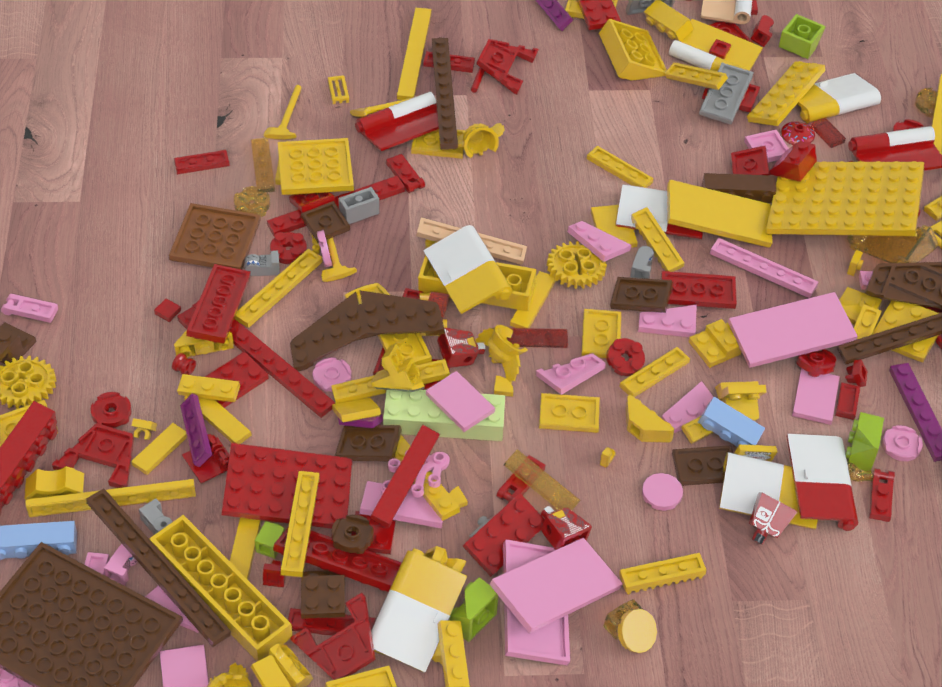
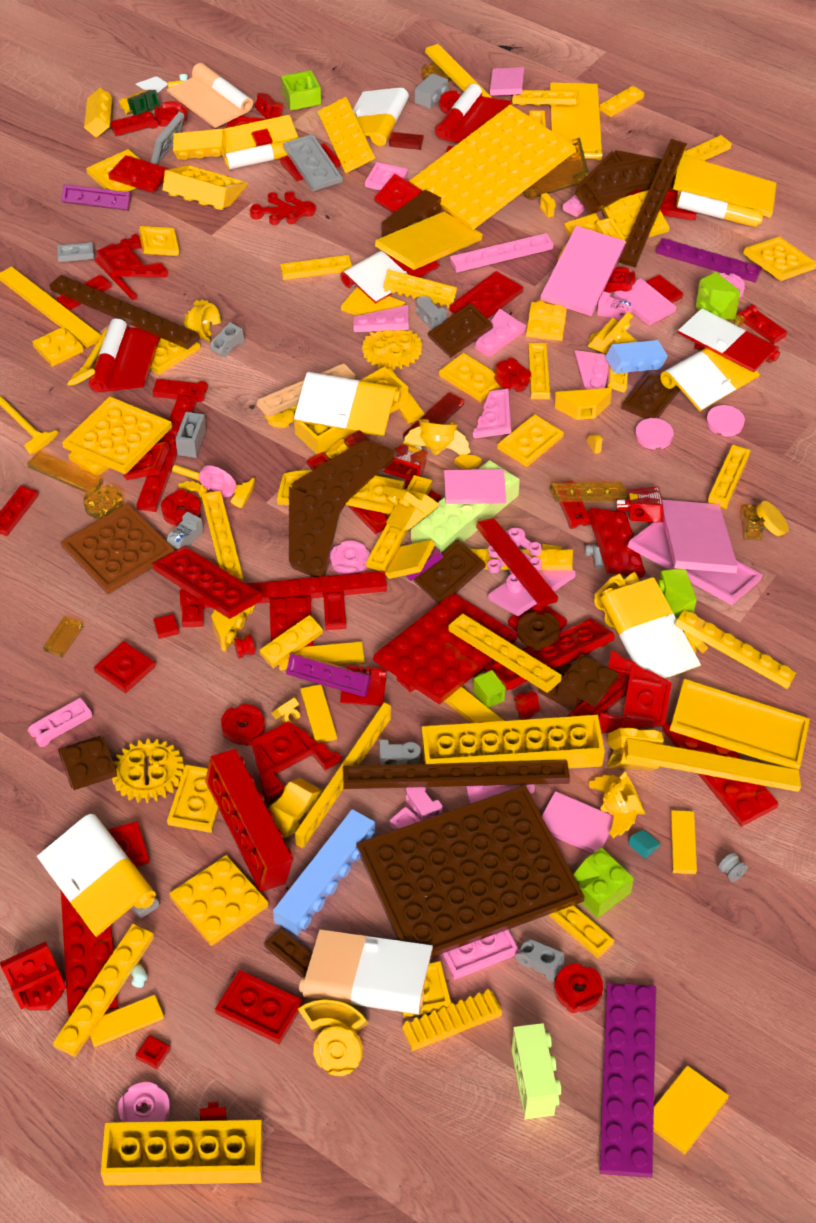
camera: 50 degrees left, 0 degrees up
reddish brown tile [301,201,350,243] -> none
yellow tile [328,75,349,104] -> none
yellow plate [664,62,728,90] -> none
yellow tile [734,444,778,462] -> none
torso [749,492,797,545] -> none
red slope [769,141,817,182] -> none
red dish [781,121,815,145] -> none
red tile [845,359,868,387] -> none
none -> yellow plate [32,326,84,367]
none -> clear yellow tile [43,617,83,658]
none -> light grey plate [57,242,94,262]
none -> red plate [94,641,155,694]
none -> yellow plate [139,226,179,256]
none -> light grey leg [210,322,245,357]
none -> red plant [249,191,316,225]
none -> red tile [323,592,346,630]
none -> light grey brick [414,73,449,109]
none -> bright pink leg [597,291,634,320]
none -> bright pink tile [706,405,745,437]

